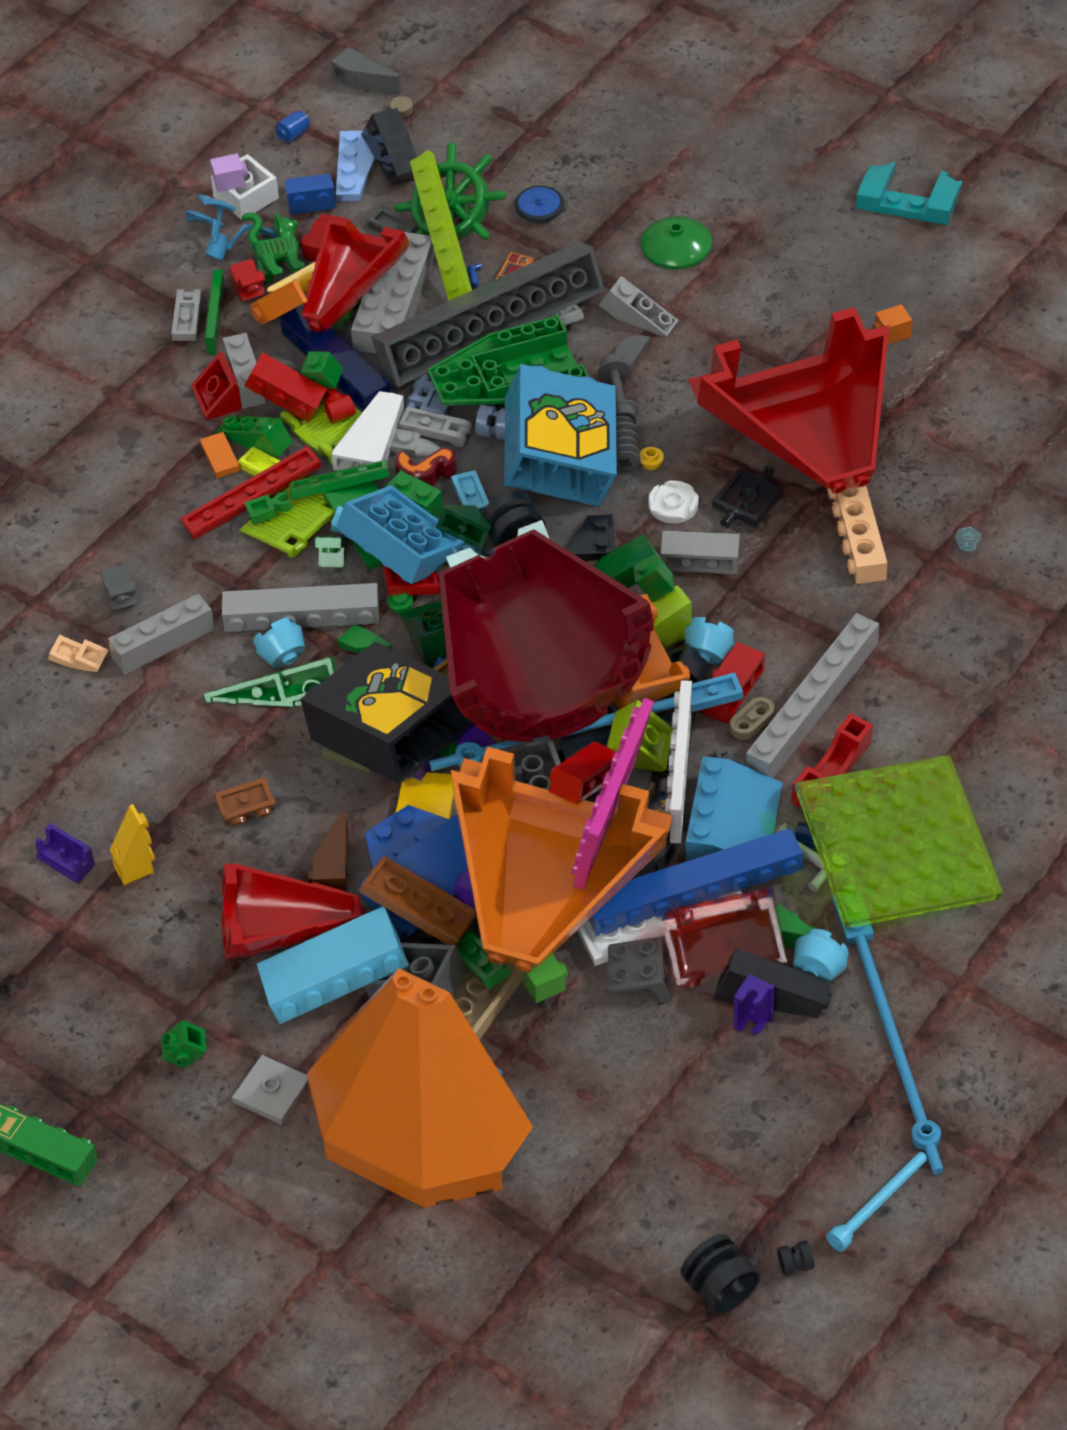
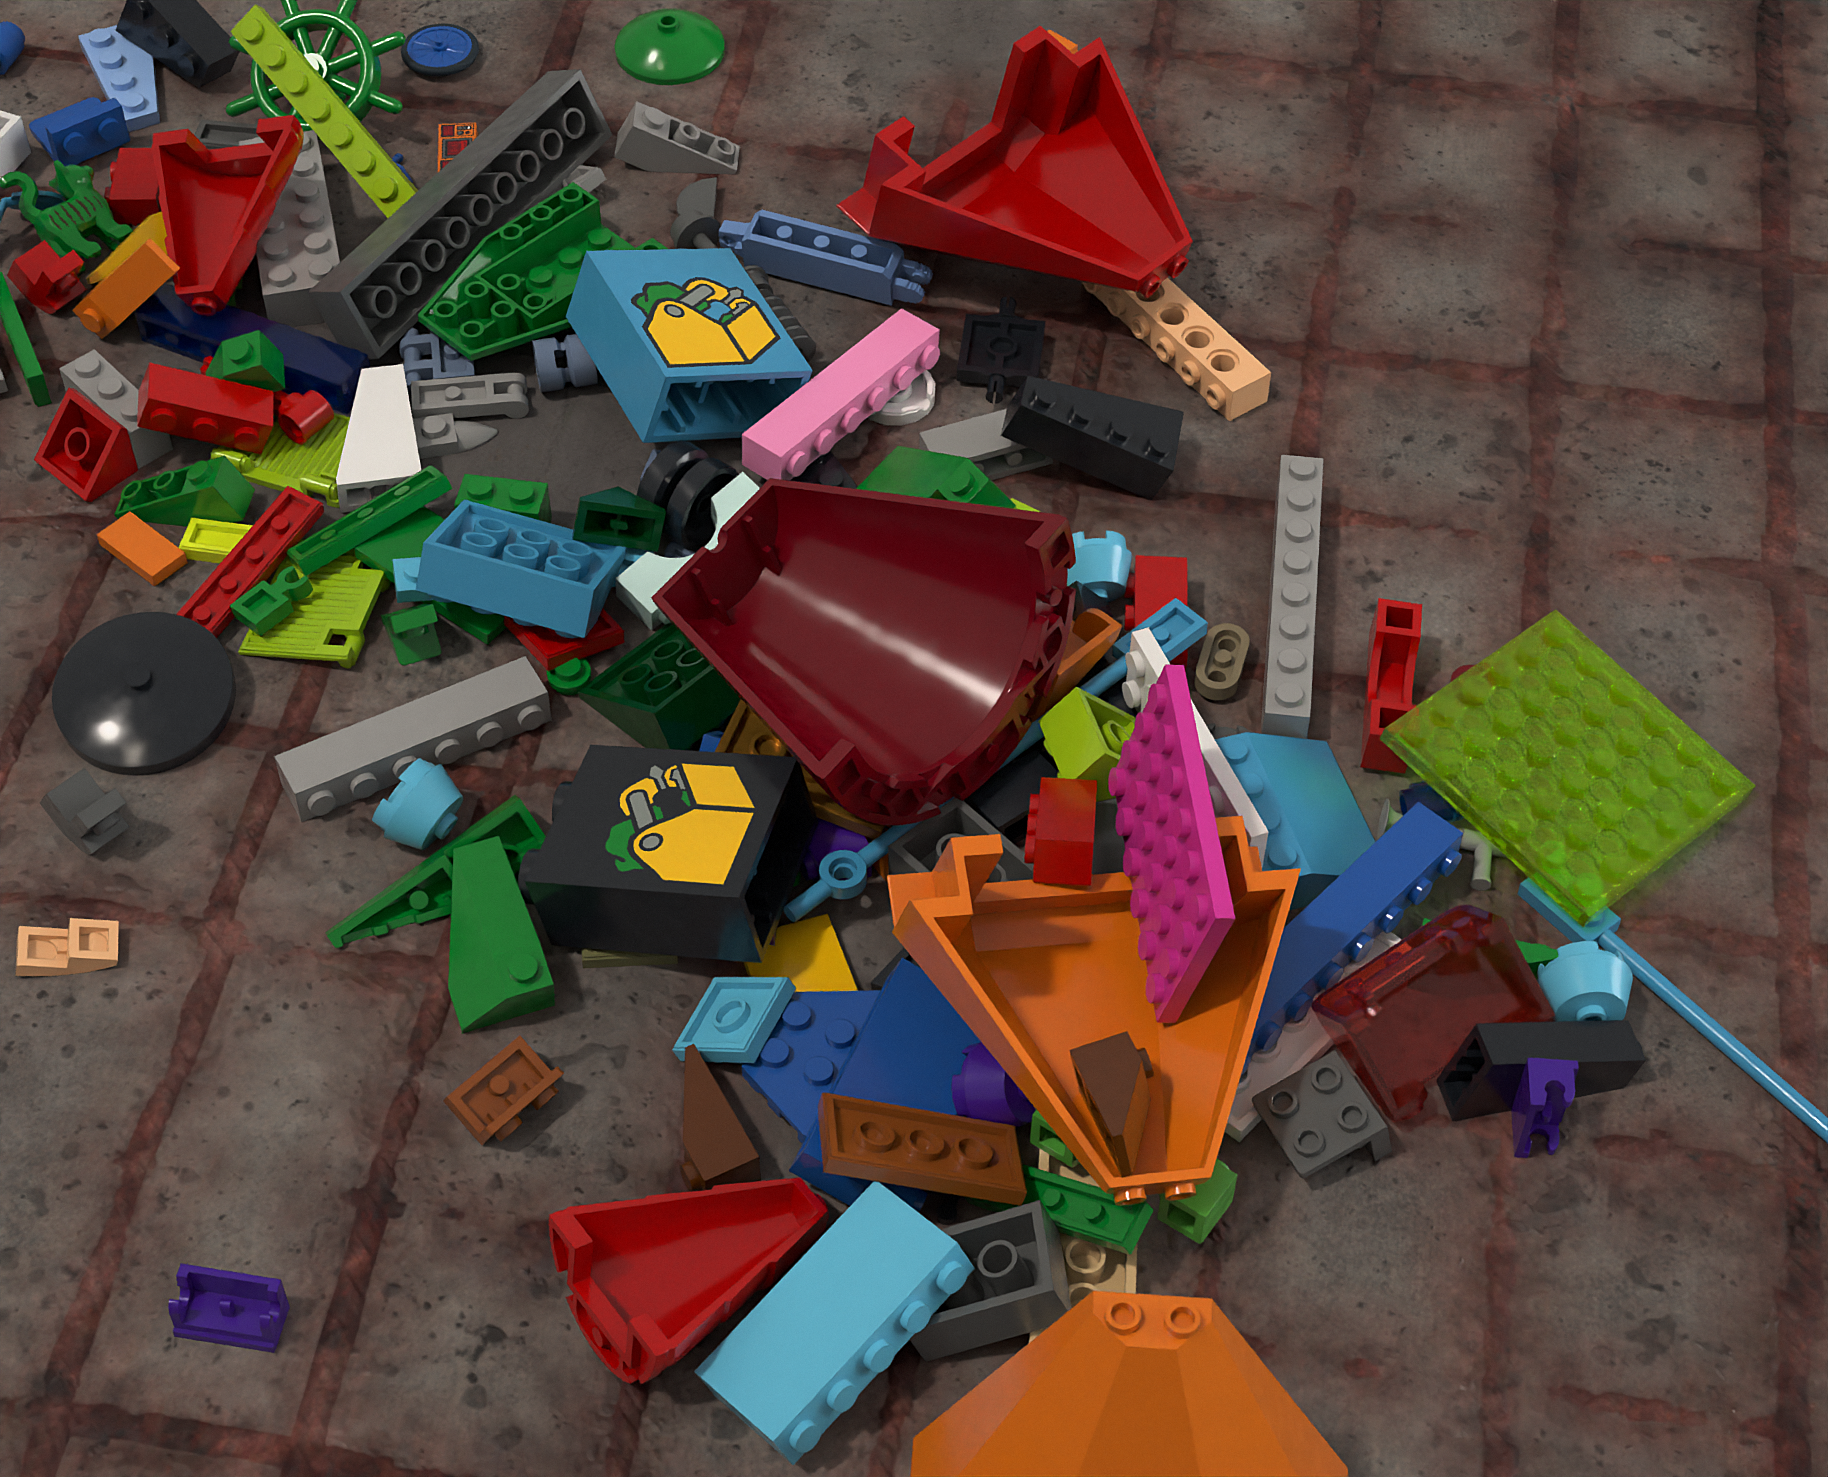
camera: 30 degrees left, 0 degrees up
light grey brick [108,593,215,675] -> none
yellow slope [110,804,155,885] -> none
green slope [337,625,393,653] -> none
dark red animal [395,447,457,486] -> none
medium azure plate [451,470,489,513] -> none
yellow plate [640,447,664,470] -> none
clear light blue plate [955,527,981,551] -> none
none -> black dish [52,612,236,776]
none -> green wedge [448,836,555,1034]
none -> medium azure tile [672,977,796,1063]
none -> medium blue hinge [718,210,933,306]
none -> bright pink brick [742,308,940,481]
none -> black wedge [1001,375,1184,501]
none -> reddish brown slope [1069,1031,1154,1178]

